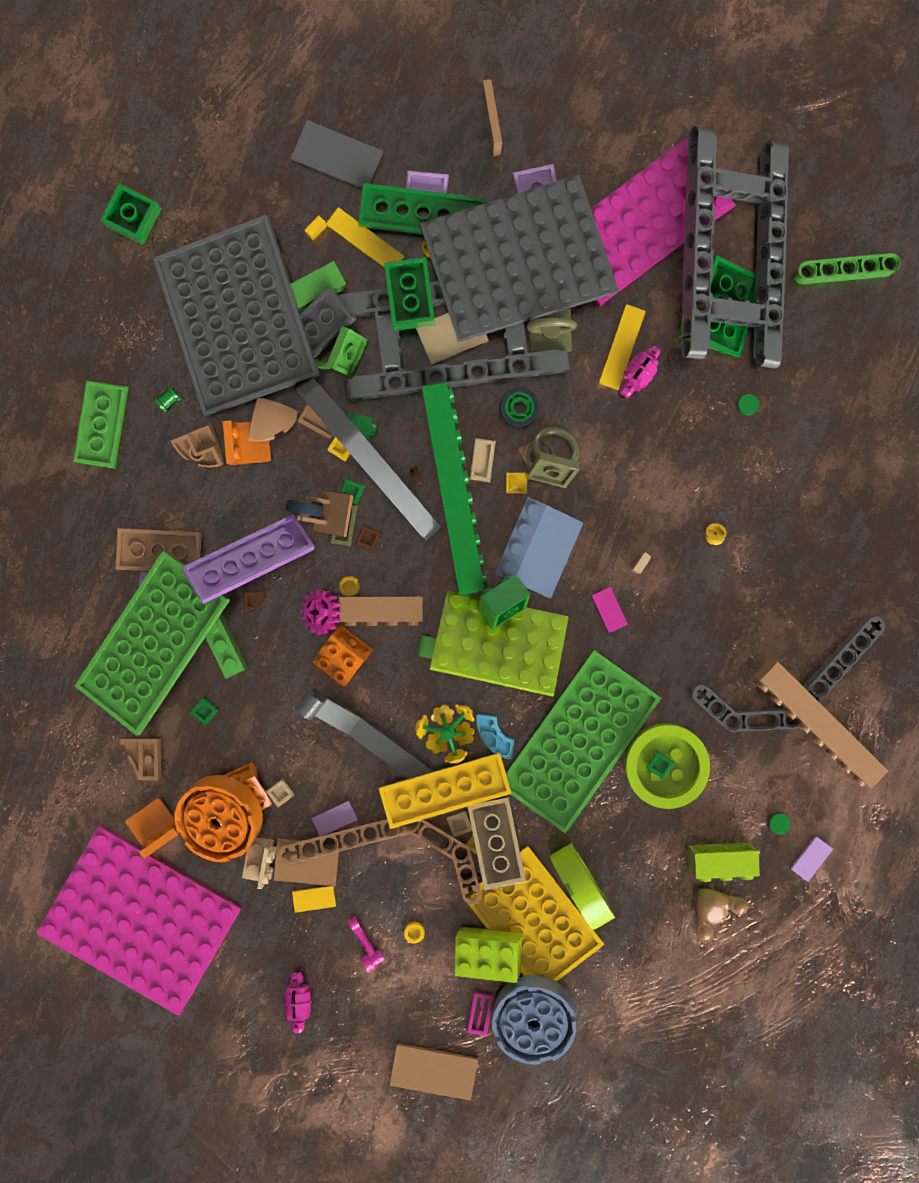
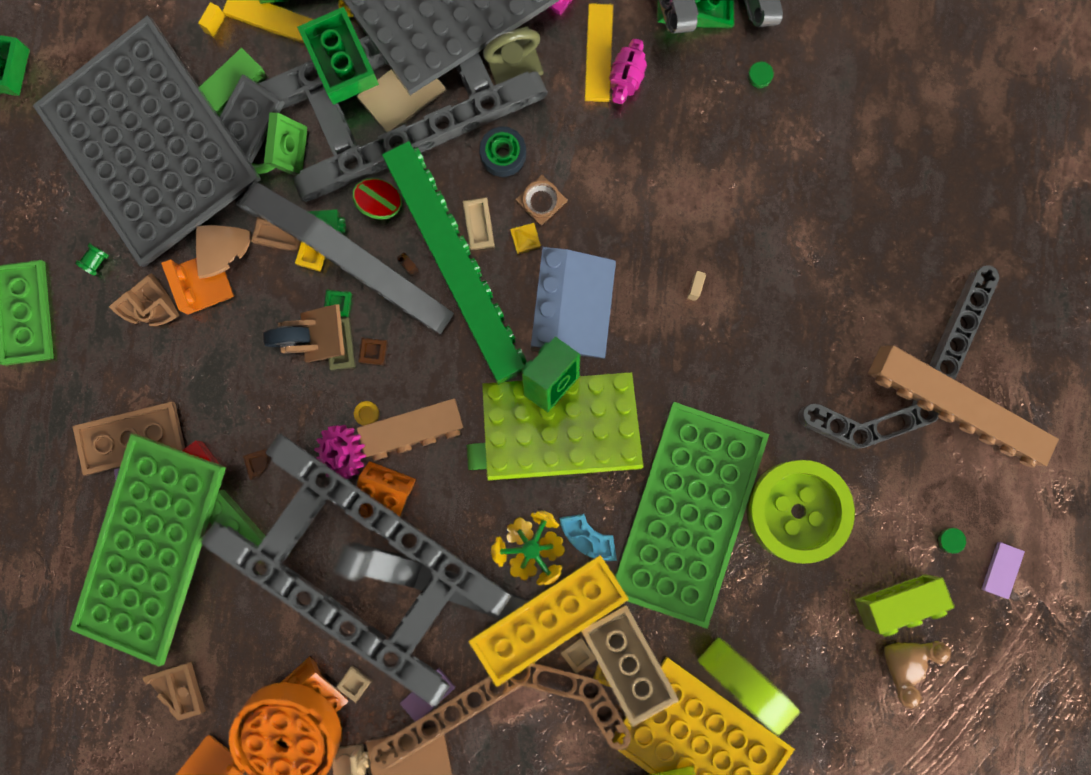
camera: 25 degrees left, 5 degrees down
medium lavender plate [182,514,314,604] -> none
green tile [189,697,219,726] -> none
olive tile [527,426,580,488] -> none
dark pink tile [591,587,628,633] -> none
green tile [646,751,675,780] -> none
yellow tile [704,523,727,545] -> none
none -> dark grey beam [201,433,512,706]
none -> red piece [352,178,402,220]

